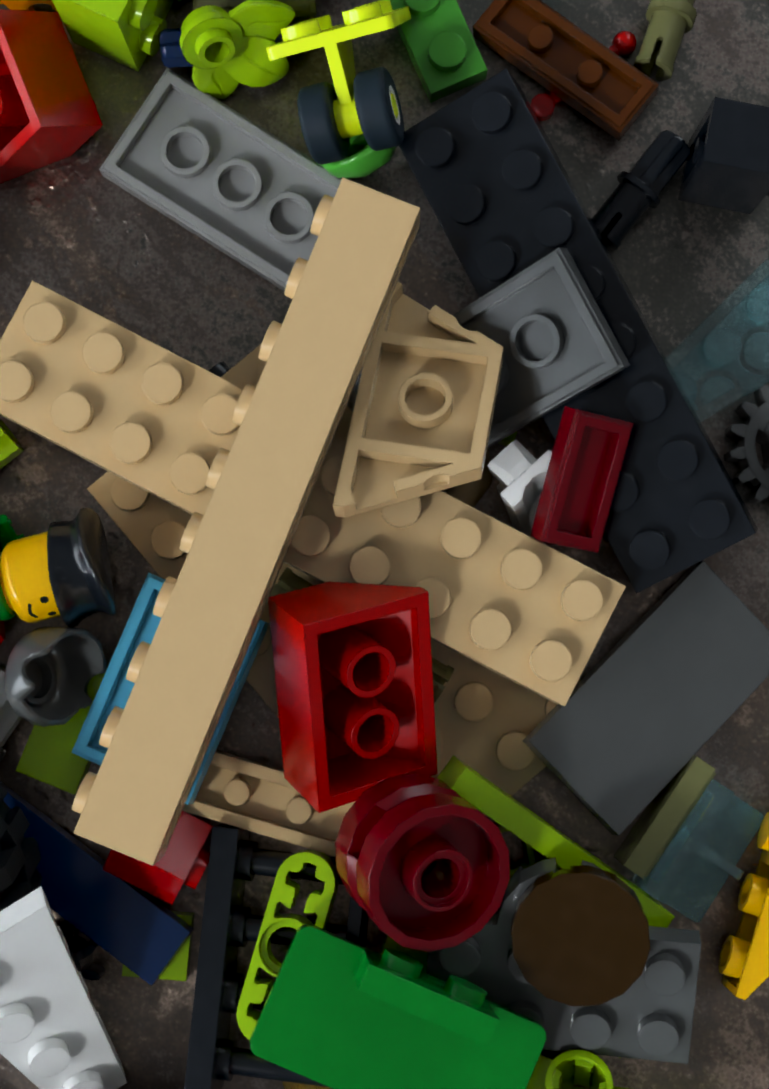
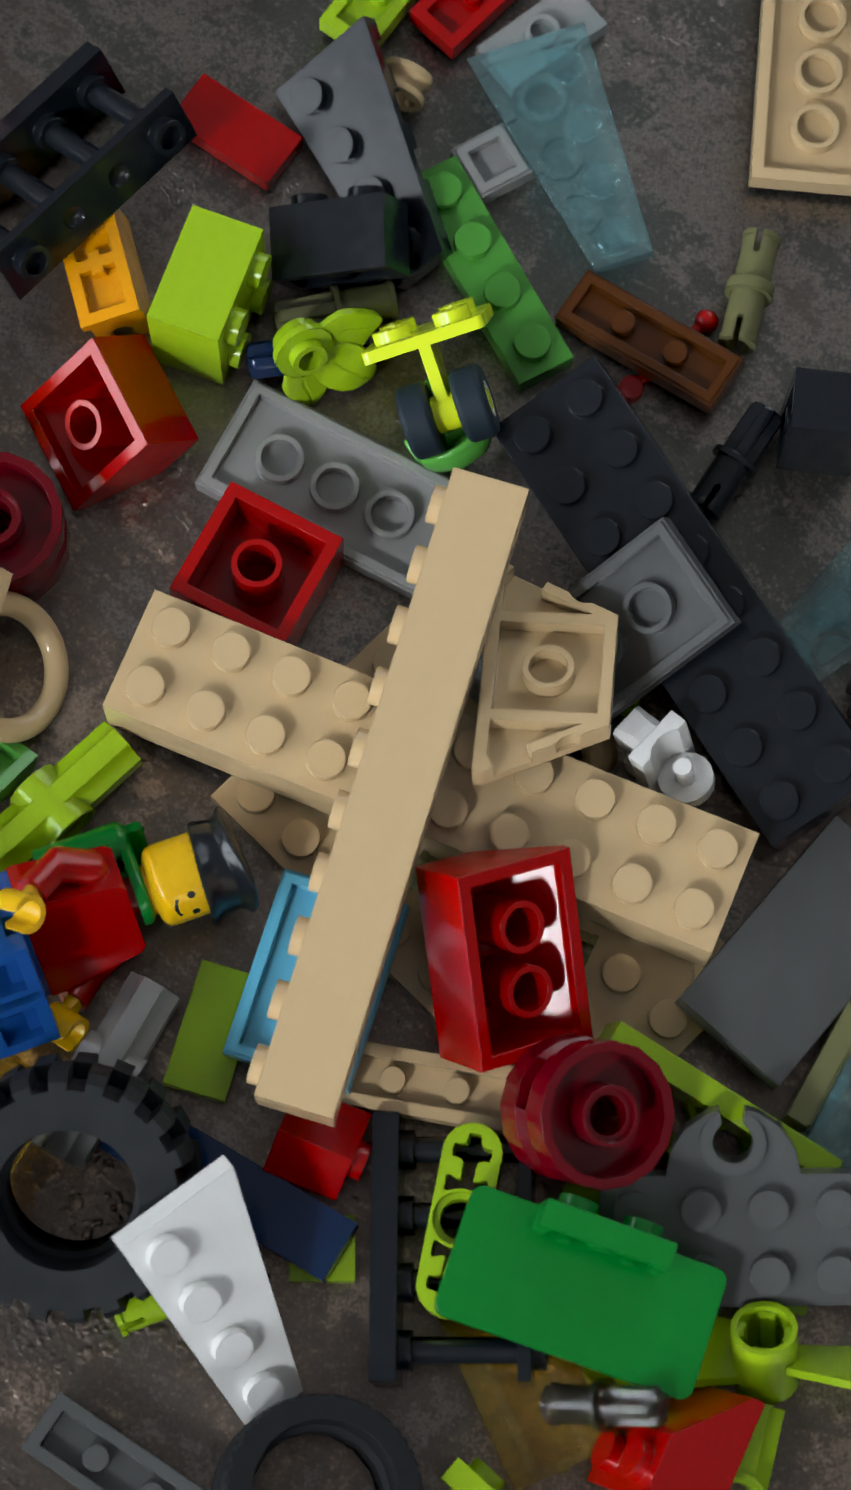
camera: 10 degrees left, 10 degrees down
dark grey hair [4,626,107,727] -> none
dark brown tile [511,865,650,1006] -> none
dark red tile [530,406,633,553] -> none
none -> red brick [169,481,344,646]

